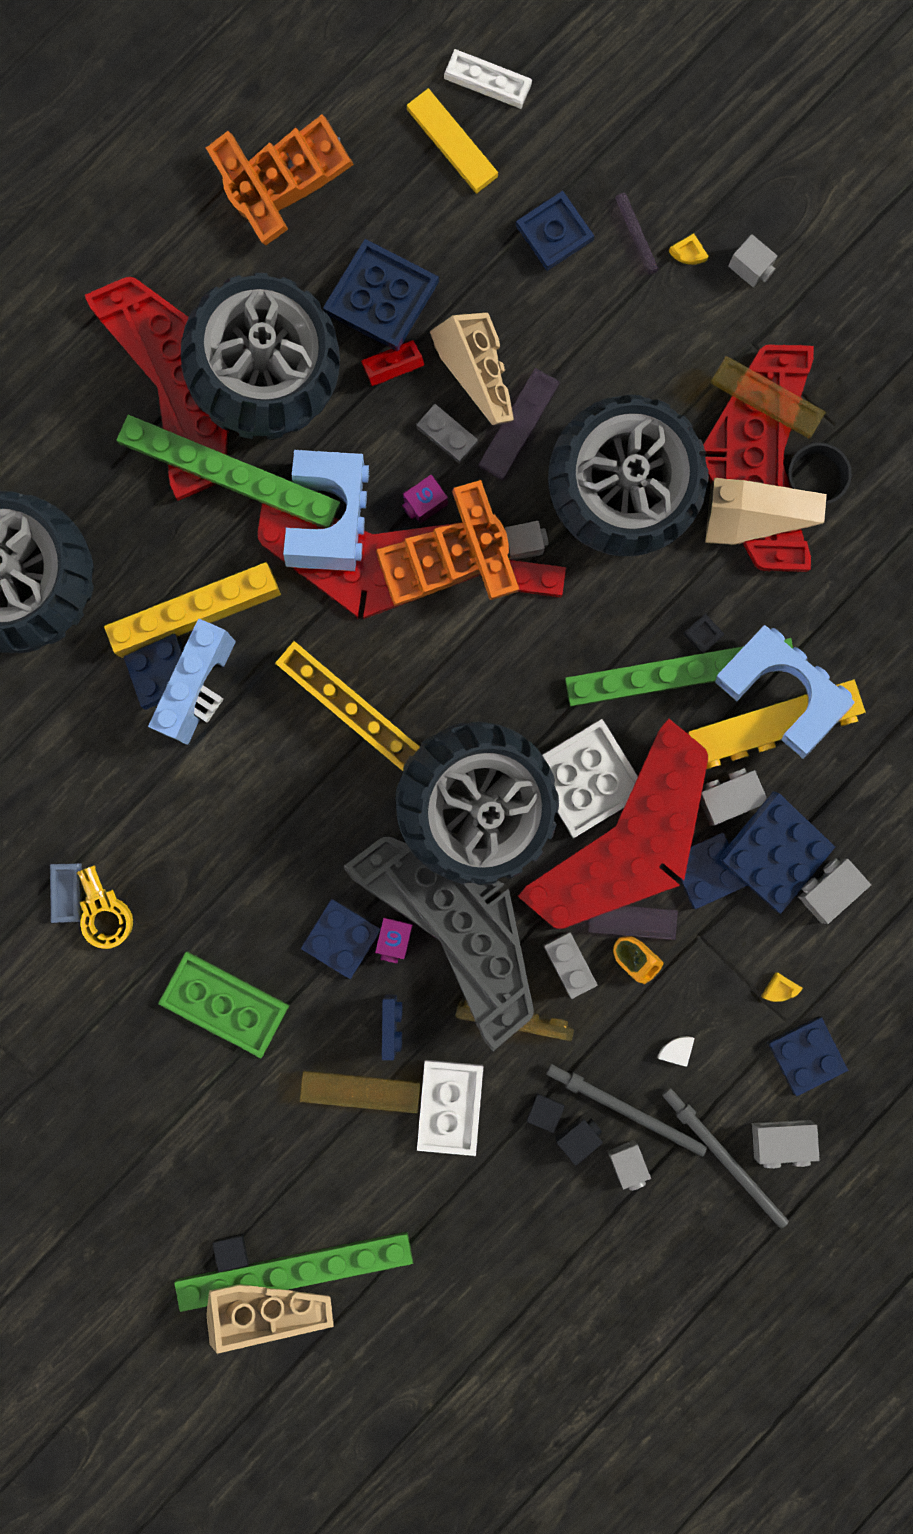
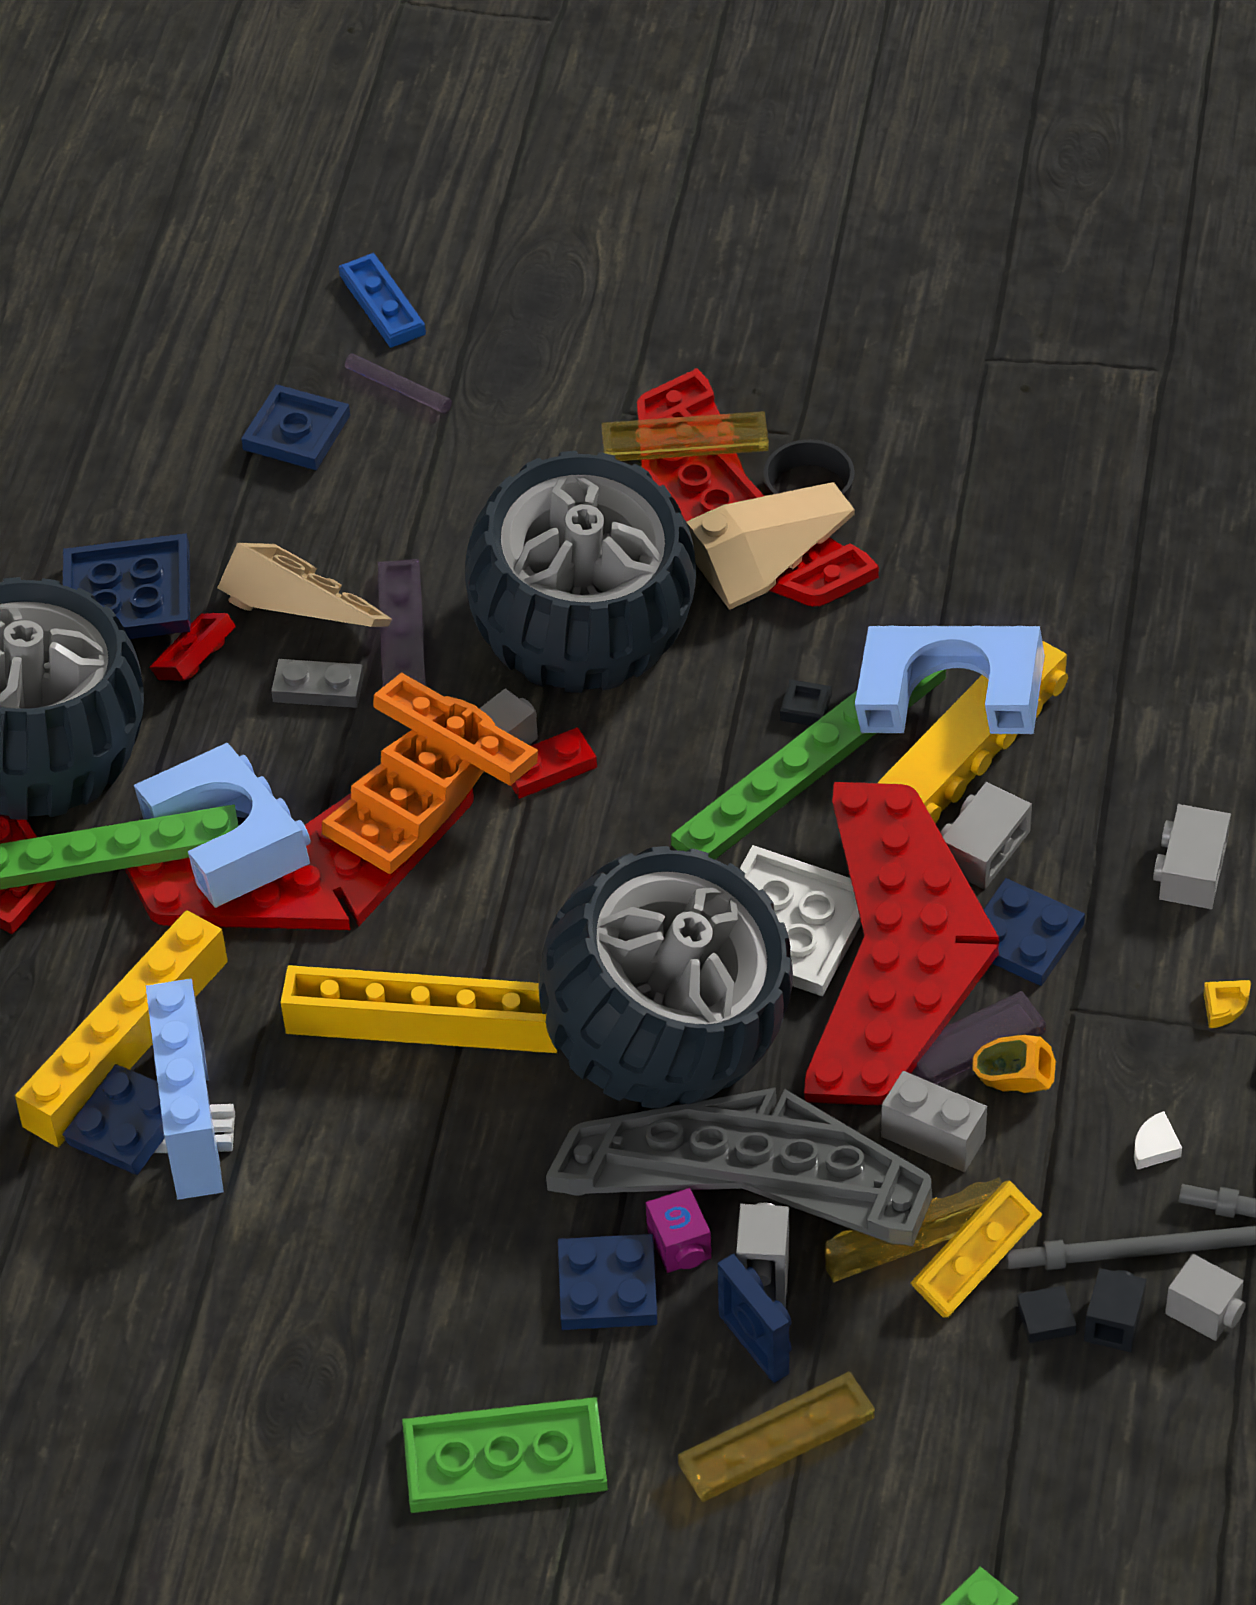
camera: 30 degrees left, 35 degrees down
sand blue tile [50,863,82,923] -> none
yellow pin [77,865,133,949] -> none
magenta brick [402,475,448,524] -> none
yellow tile [407,88,498,194] -> none
white plate [417,1060,483,1156] -> none
white tile [444,49,532,109] -> none
yellow tile [669,233,709,265] -> none
dark blue plate [718,791,835,914] -> none
light grey brick [728,234,777,288] -> none
none -> blue tile [339,253,426,348]
none -> light grey brick [736,1203,789,1308]
none -> yellow tile [910,1181,1042,1317]

